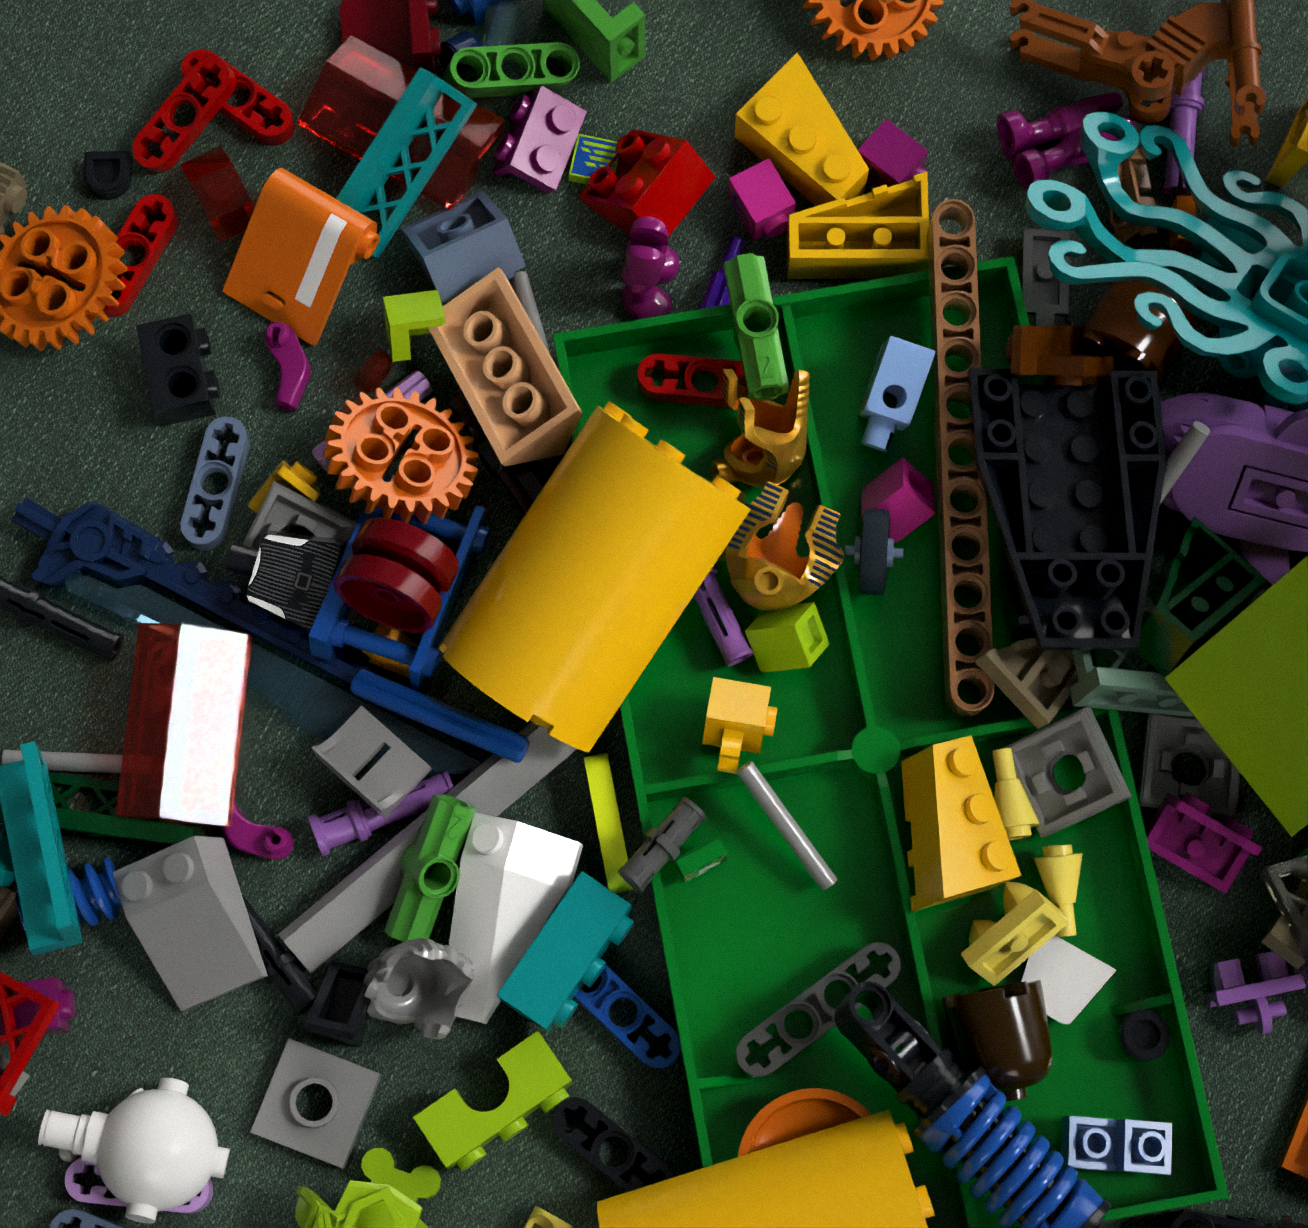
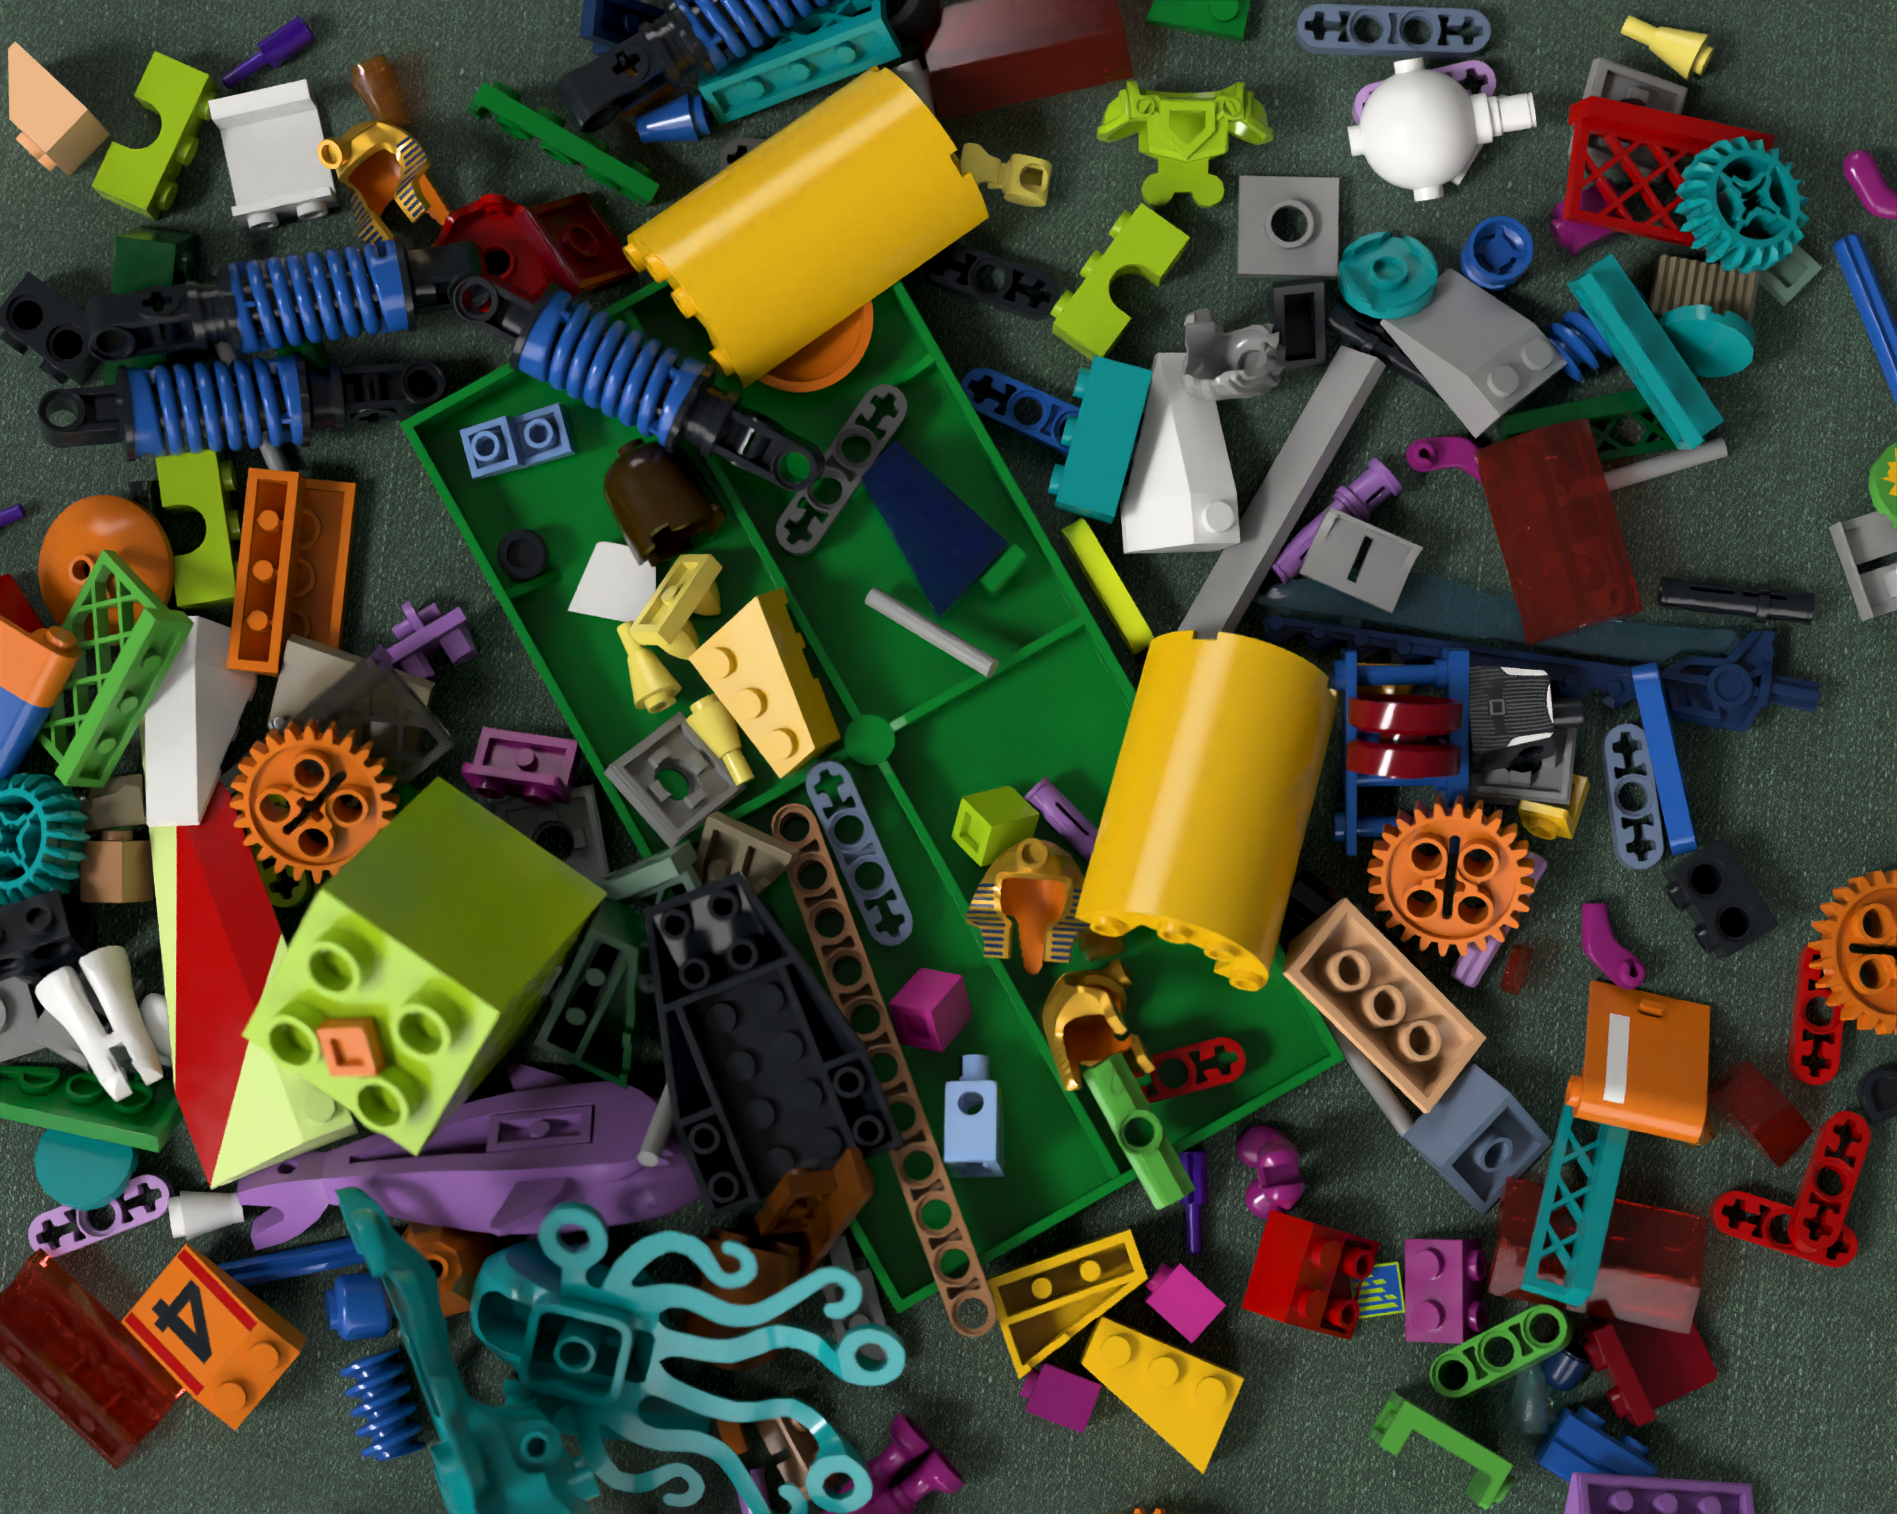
camera: 160 degrees right, 10 degrees up
blue axle [350,669,530,763] -> none
lime panel [383,290,445,362] -> none
bright green piece [384,793,476,942] -> none
dark grey pin [618,797,707,892] -> none
yellow brick [702,677,778,774] -> none
black wheel [845,508,904,595] -> none
none -> sand blue beam [805,758,913,946]
none -> clear blue wedge [861,440,1008,624]
none -> teal tile [1338,232,1438,319]
none -> blue wheel [1459,216,1534,294]
none -> blue beam [1632,662,1699,856]

